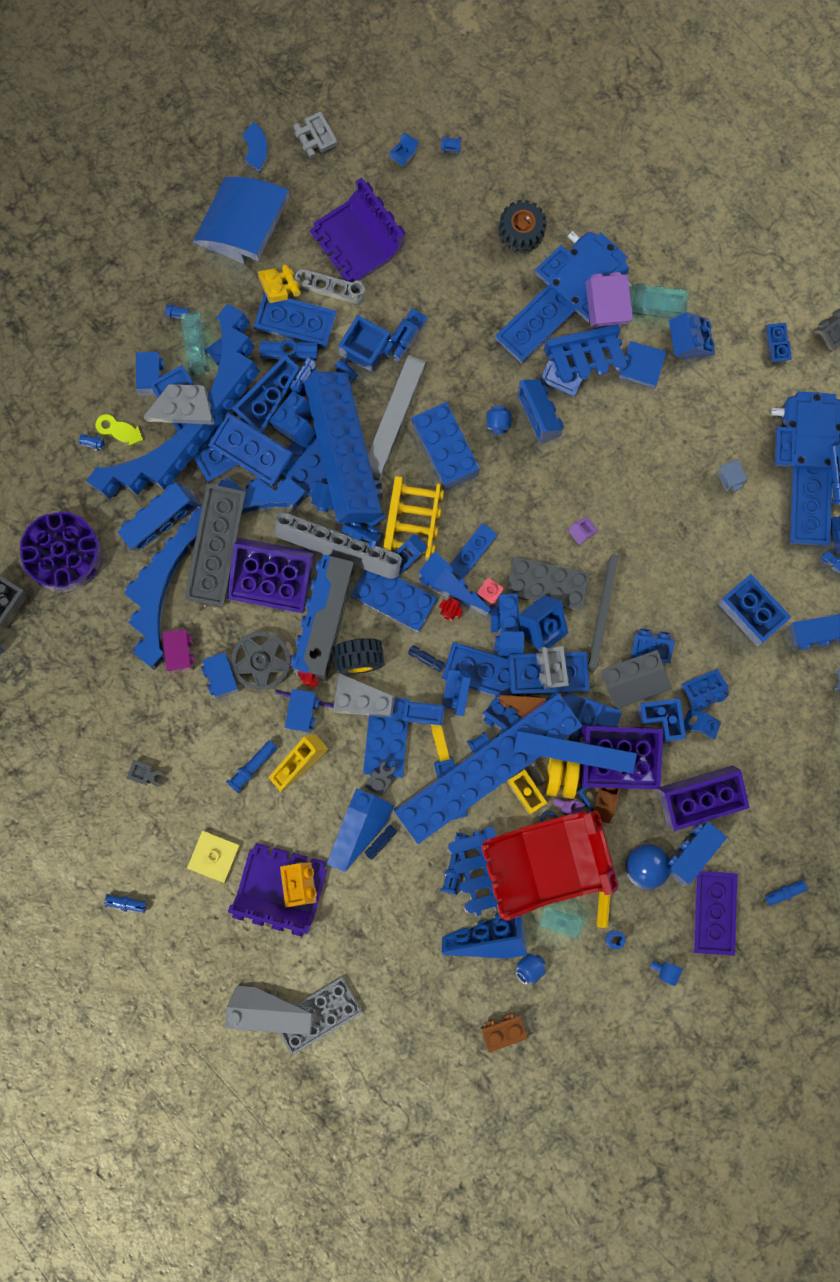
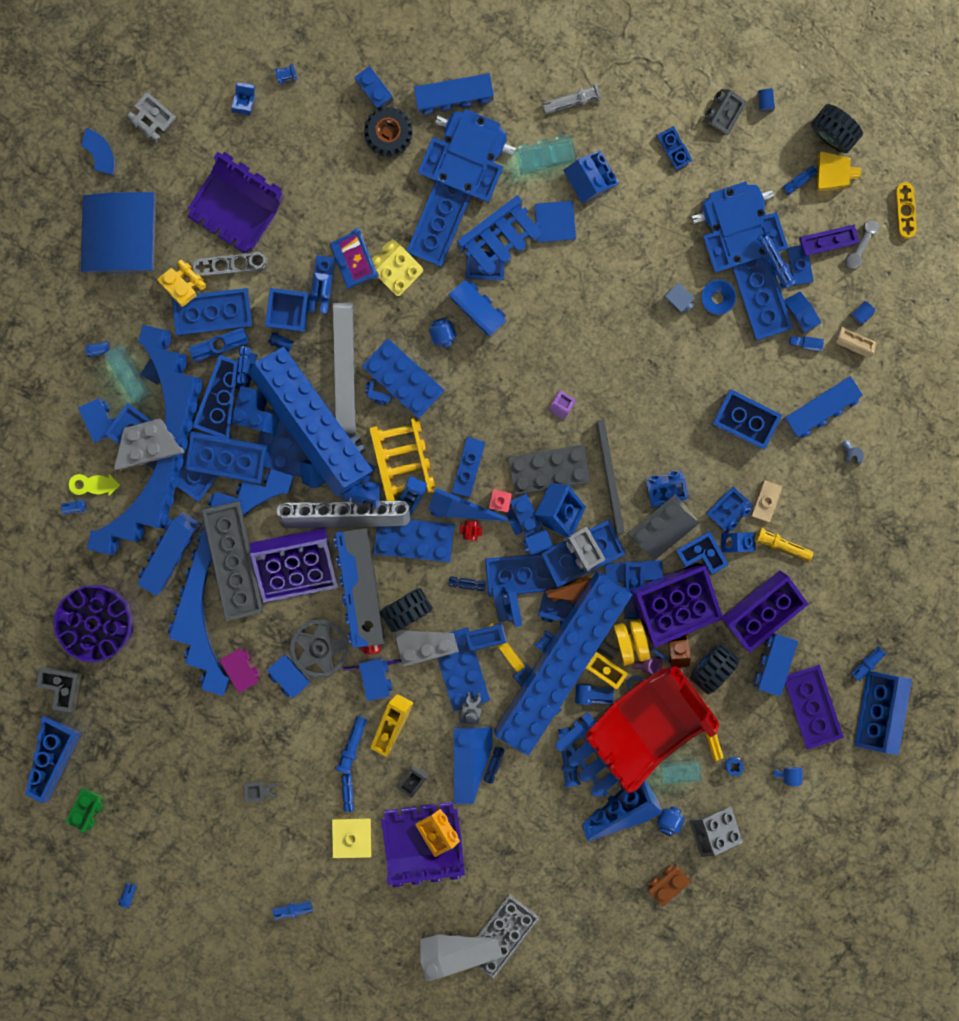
camera: 25 degrees left, 10 degrees up
blue tile [513,731,637,774] -> none
medium lavender brick [585,272,633,327] -> none
blue piece [625,844,670,890] -> none
none -> door [330,228,379,289]
none -> blue axle [341,774,354,812]
none -> blue brick [354,66,394,110]
none -> blue bracket [365,379,392,406]
none -> light yellow bracket [371,239,423,296]
none -> dark grey slope [396,763,429,798]
none -> blue brick [414,73,494,115]
none -> light grey pin [542,83,602,115]
none -> blue piece [575,684,614,705]
none -> dark grey bracket [689,807,743,857]
none -> black wheel [690,643,740,695]
none -> blue piece [701,280,736,315]
none -> tan plate [751,480,783,523]
none -> yellow pin [755,527,814,563]
none -> blue slope [854,671,912,754]

